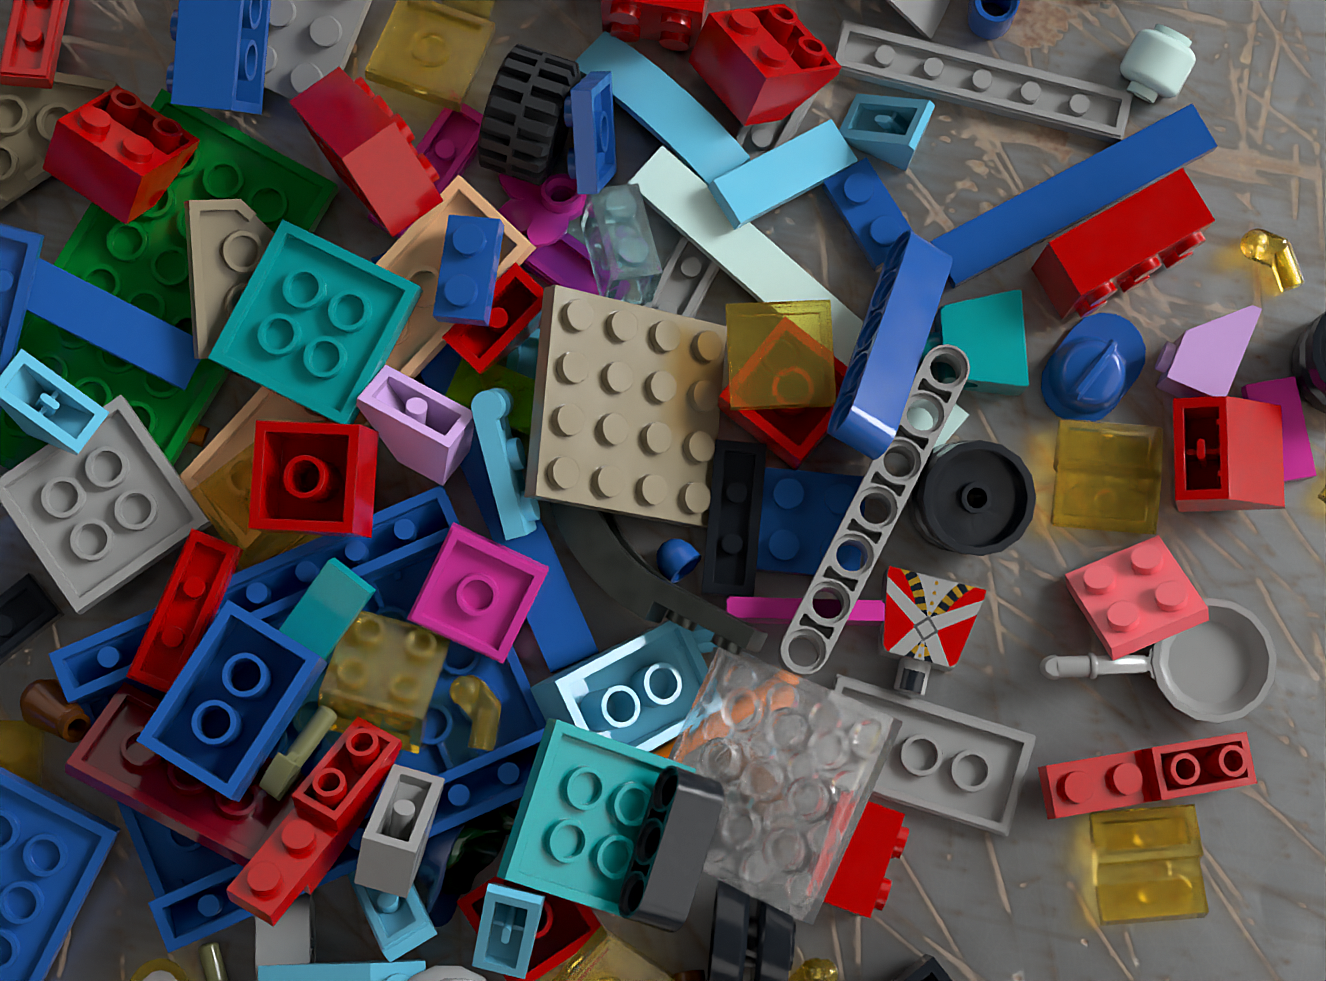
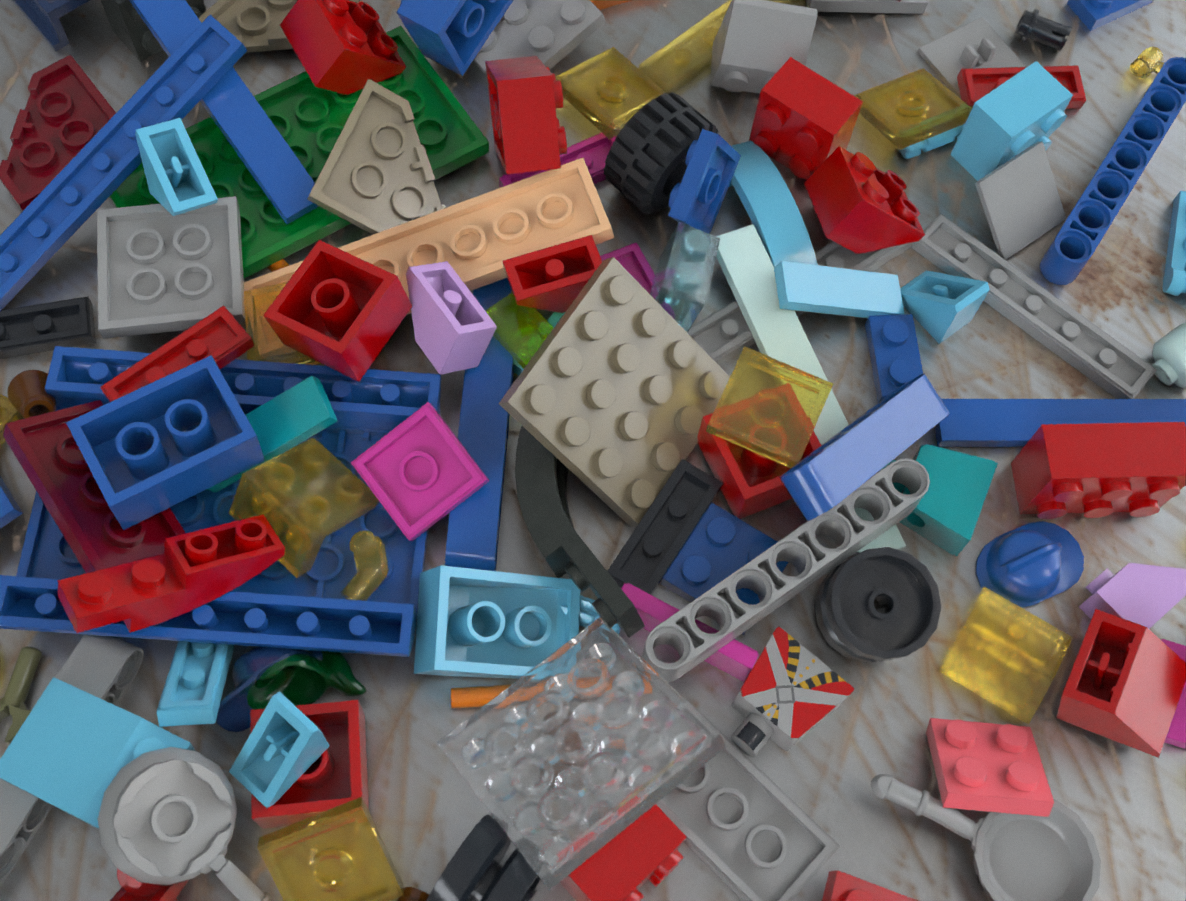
camera: 25 degrees right, 15 degrees down
teal plate [208,219,423,424] -> none
olive bar [259,705,337,801] -> none
light grey slope [354,764,445,898] -> none
blue plate [432,215,504,327] -> none
medium azure plate [471,388,540,540] -> none
teal plate [496,718,696,917] -> none
dark pink plate [497,174,587,248] -> none
black beam [618,765,724,933] -> none
blue hinge [656,539,702,584] -> none

